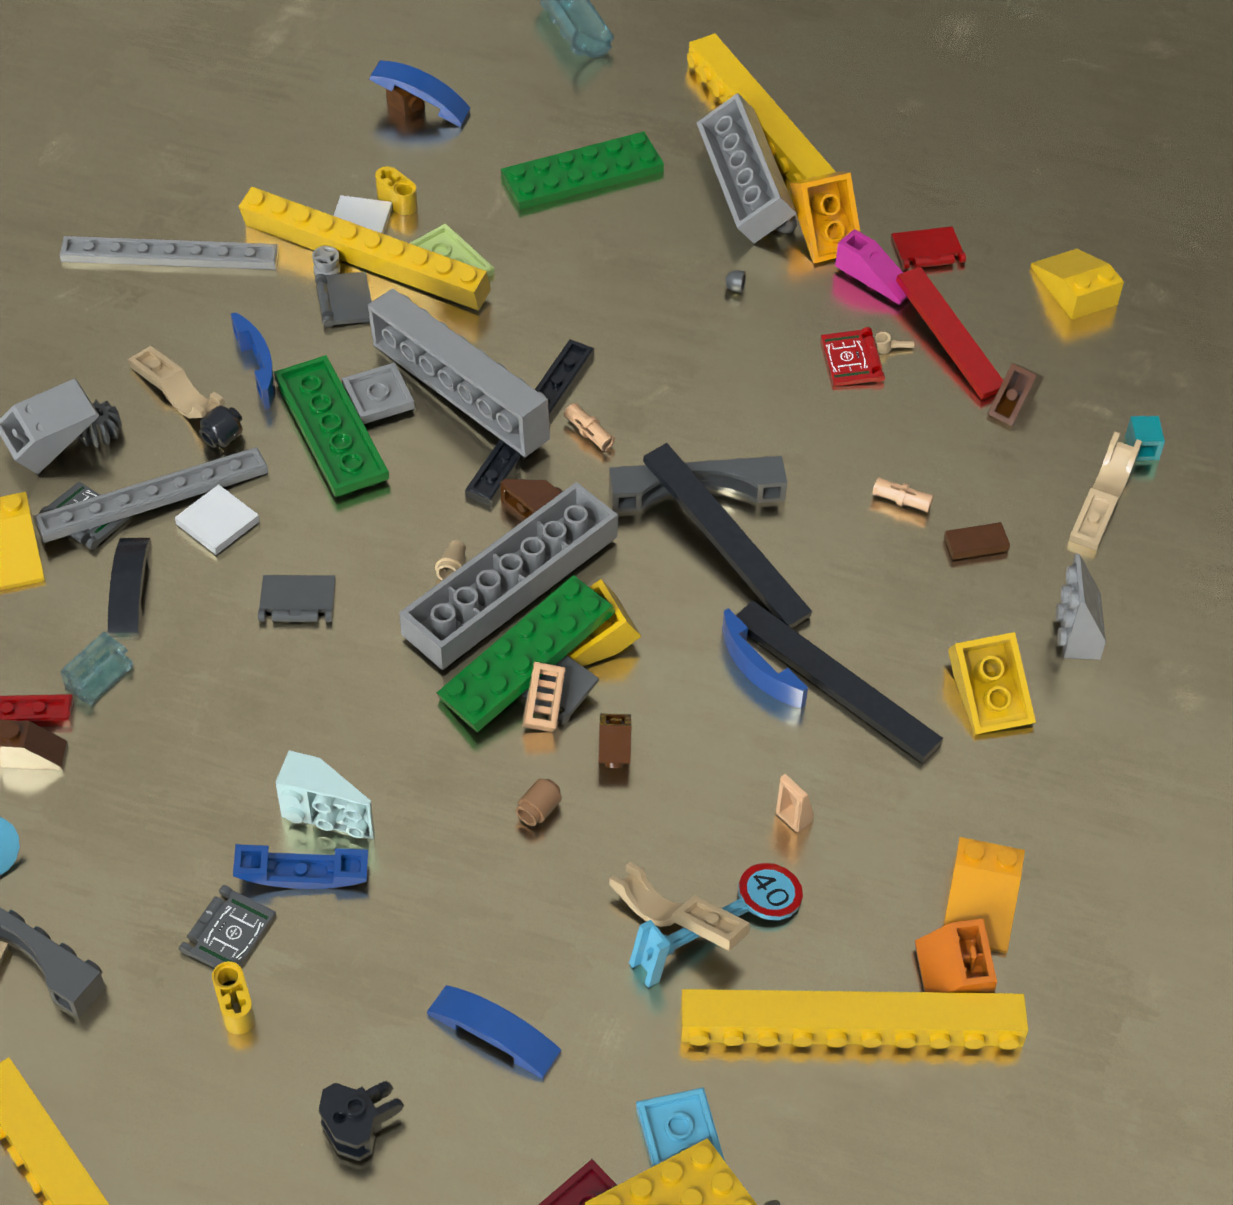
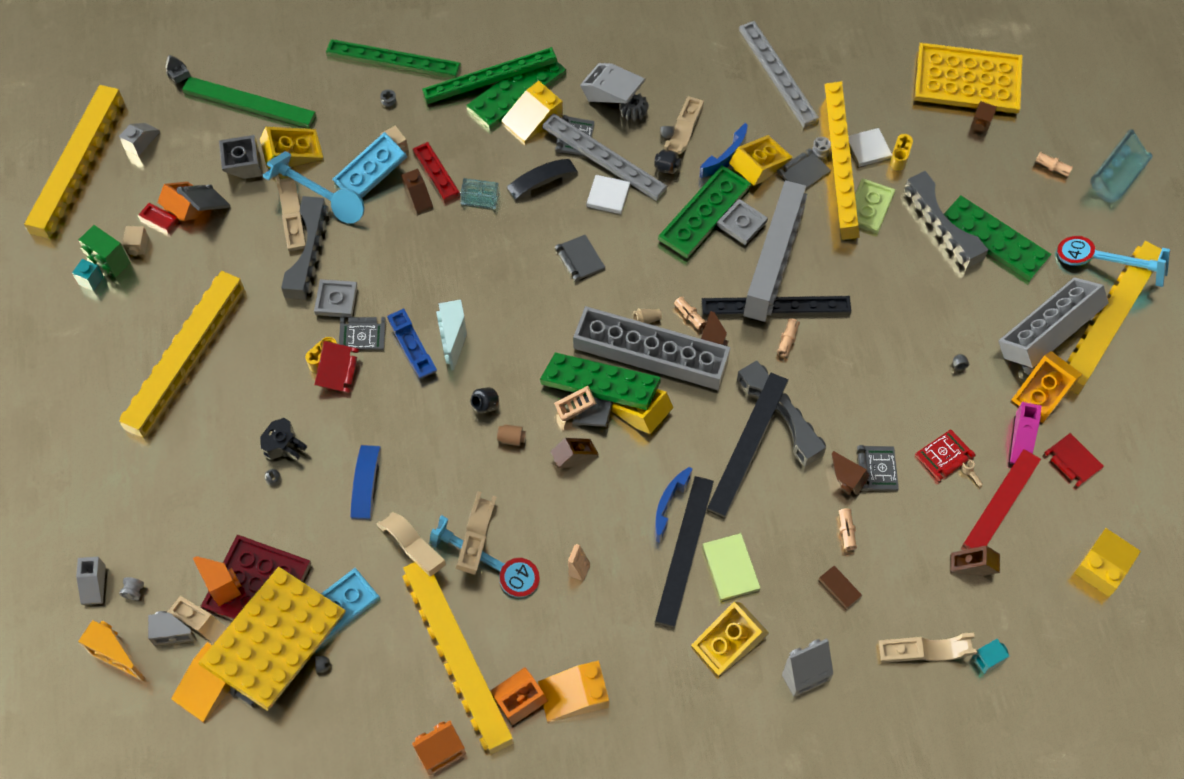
camera: 65 degrees right, 10 degrees up
blue slope [369,60,470,127] -> none
none -> dark grey hinge [264,469,281,486]
none -> light grey plate [314,279,358,317]
none -> red piece [314,341,359,393]
none -> tan piece [377,512,446,577]
none -> orange slope [412,721,466,775]
none -> black head [470,387,499,413]
none -> dark grey hinge [660,126,674,139]
none -> light nougat pin [674,296,707,330]
none -> yellowish green tile [702,533,760,601]
none -> yellow slope [729,135,793,186]
none -> reddish brown slope [832,451,870,495]
none -> dark grey piece [857,445,899,491]
none -> dark grey arch [904,171,988,269]
none -> yellow plate [914,43,1022,114]
none -> light nougat pin [1035,151,1073,177]
none -> medium azure piece [1057,236,1170,287]

